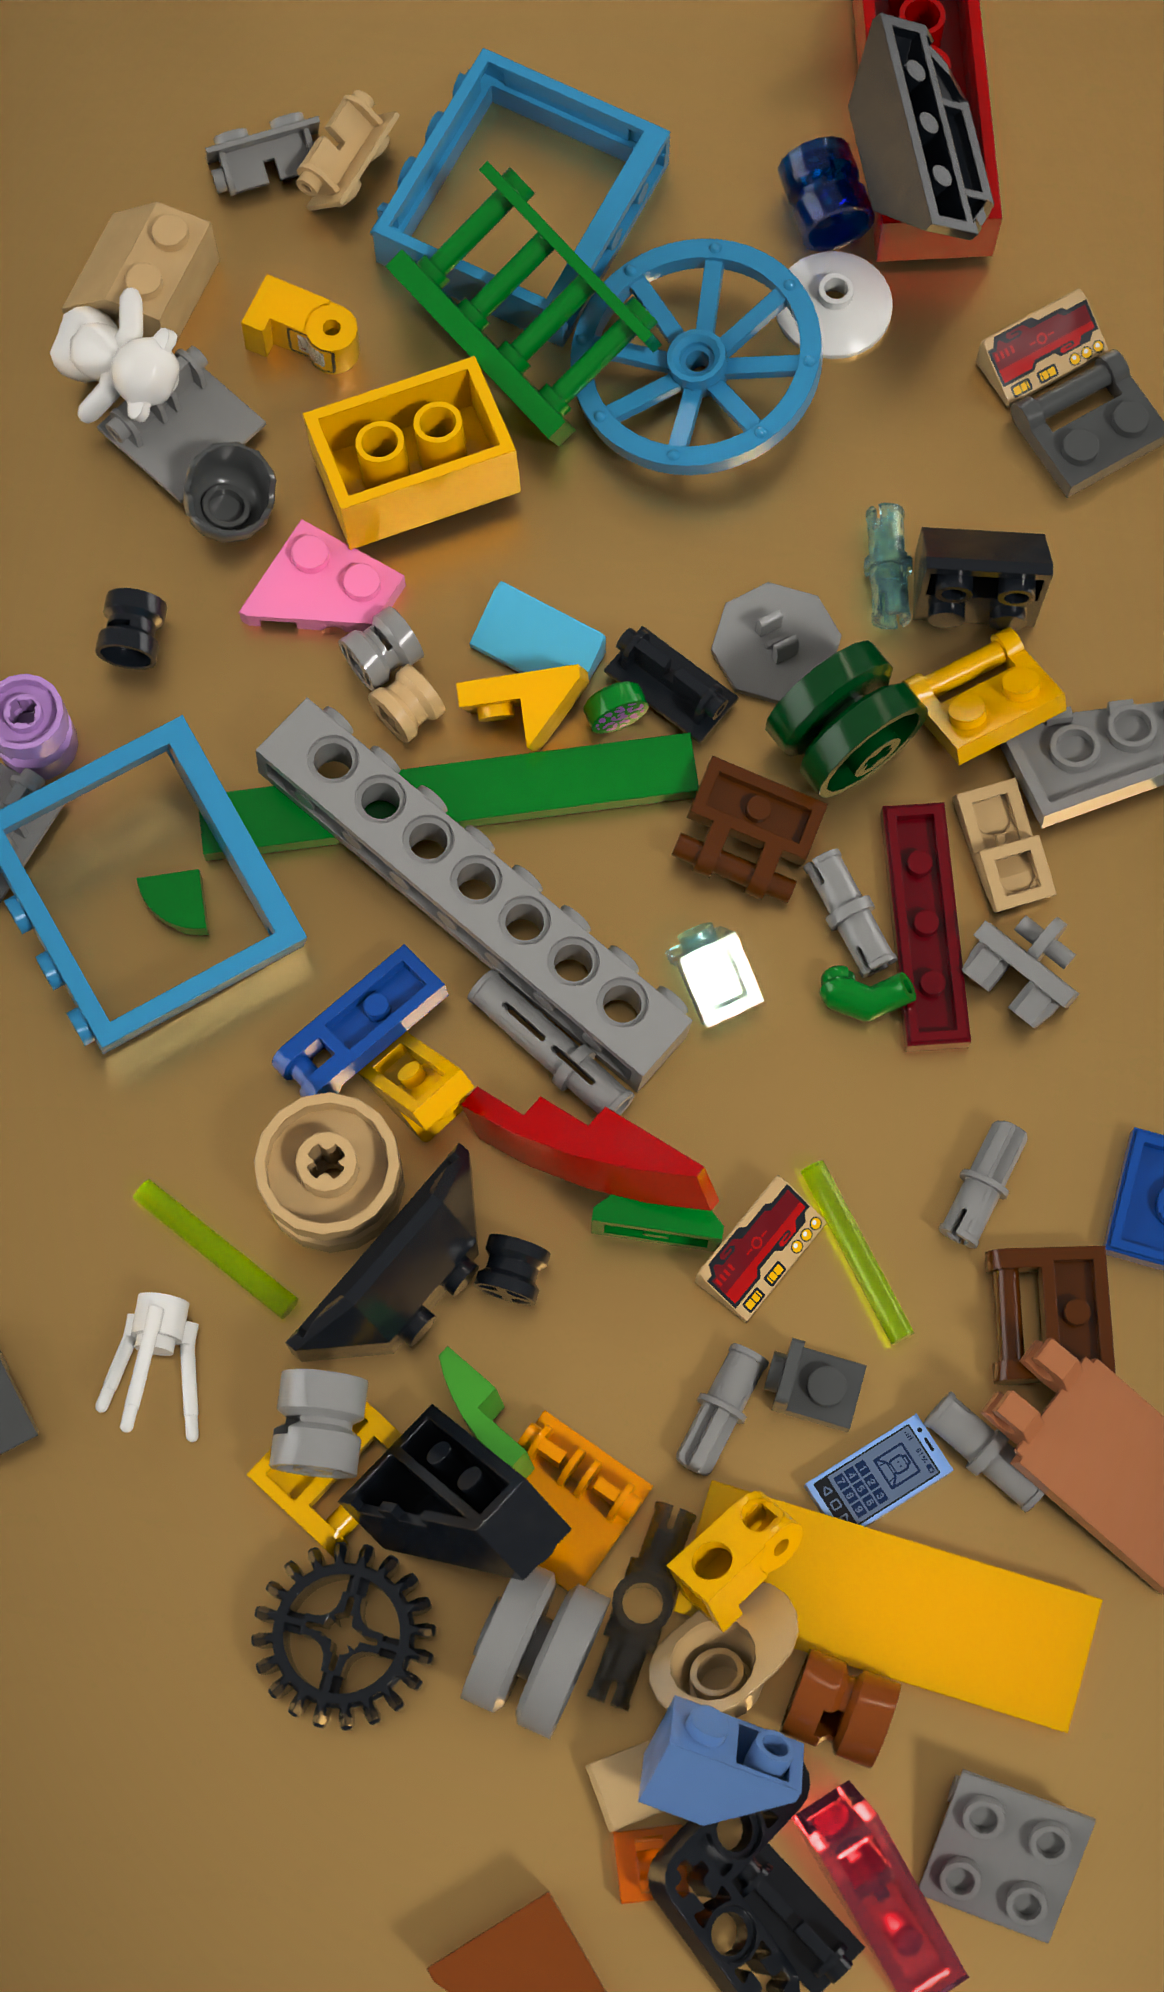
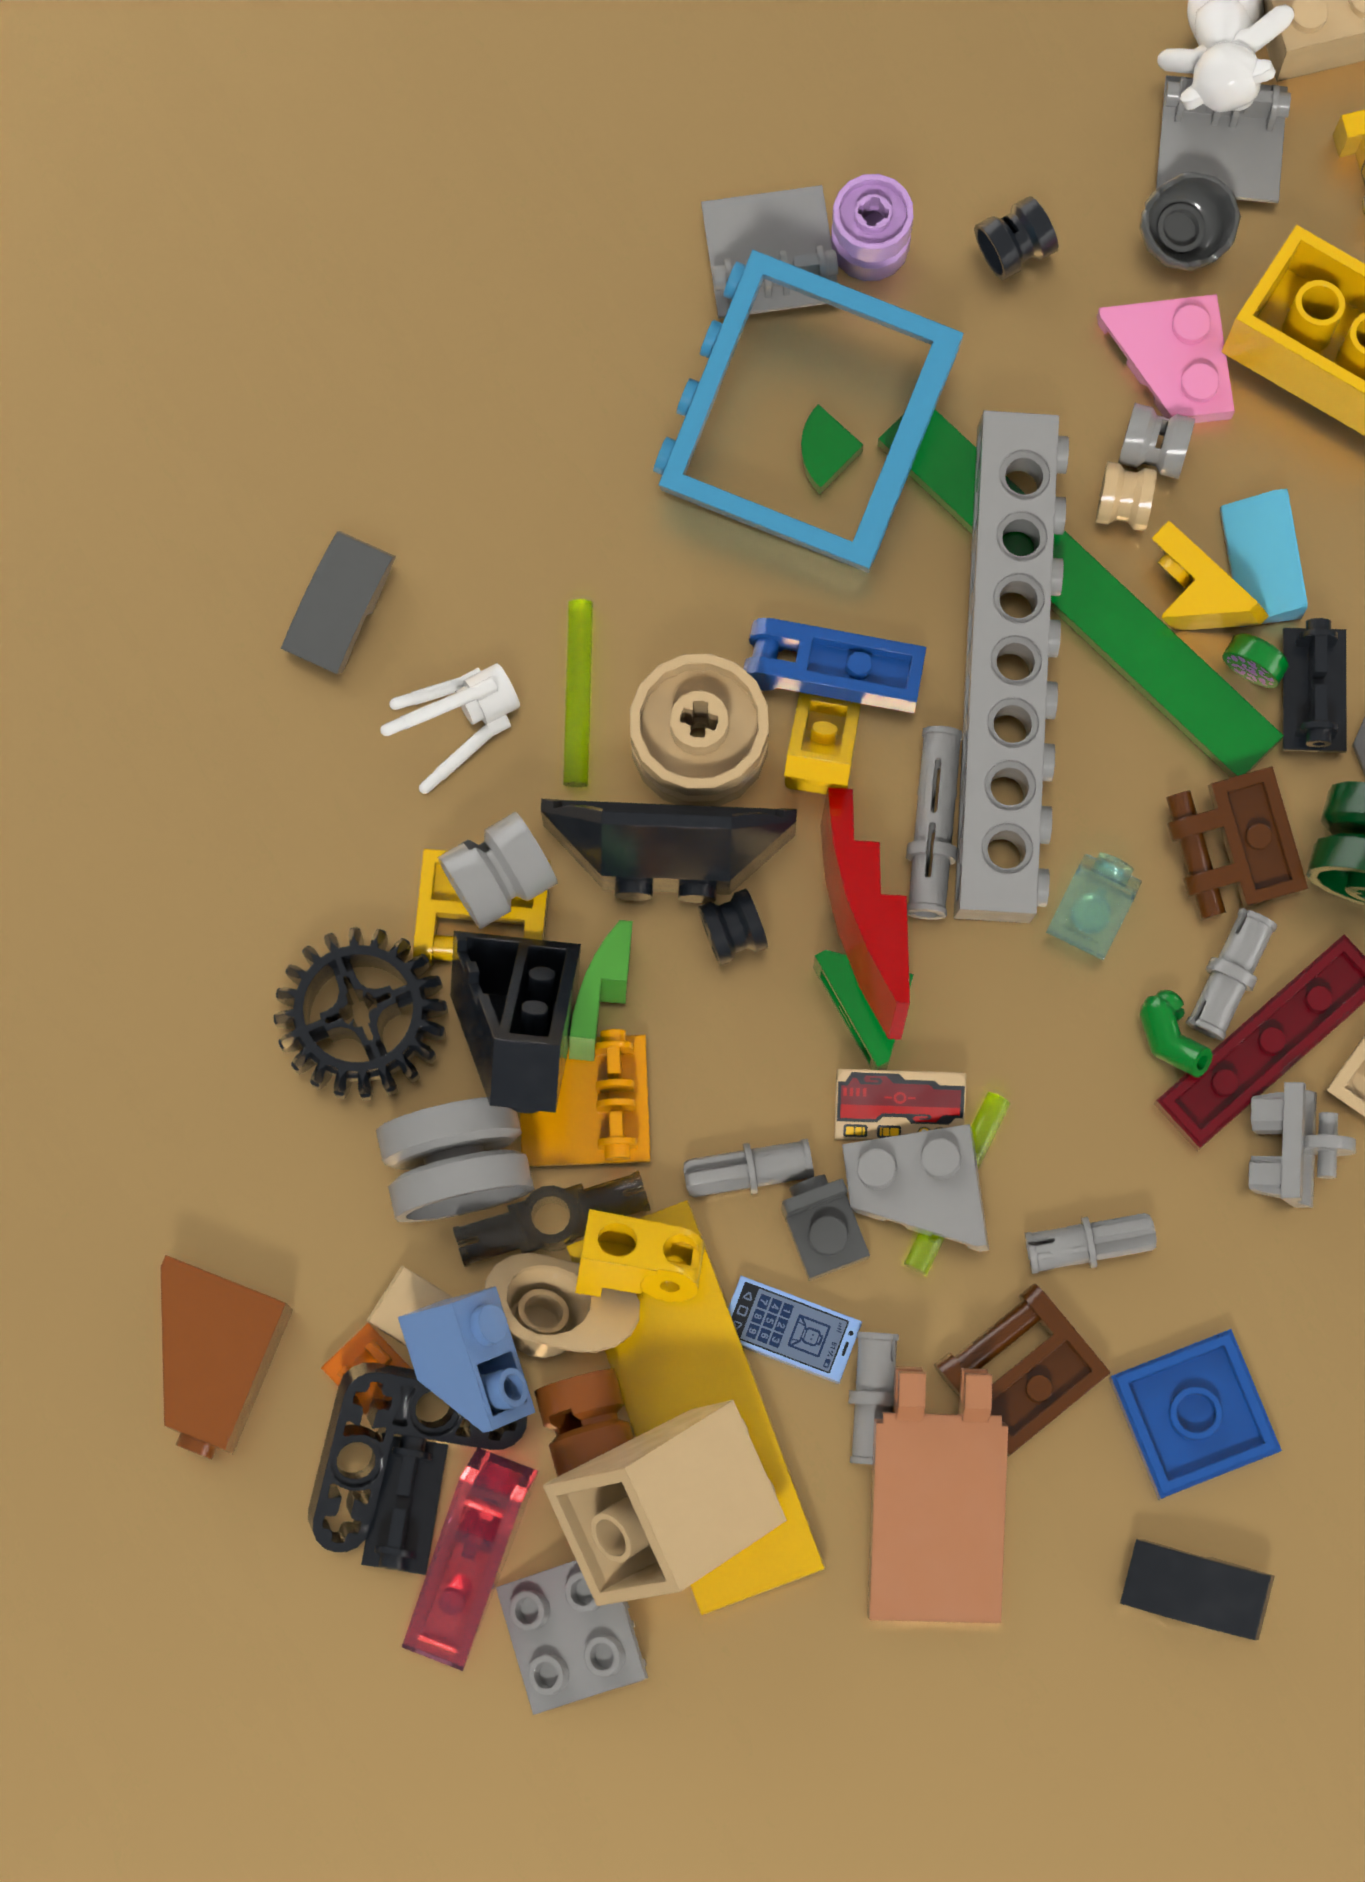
camera: 55 degrees right, 5 degrees up
none -> tan slope [543,1400,787,1606]
none -> light grey wing [842,1124,989,1252]

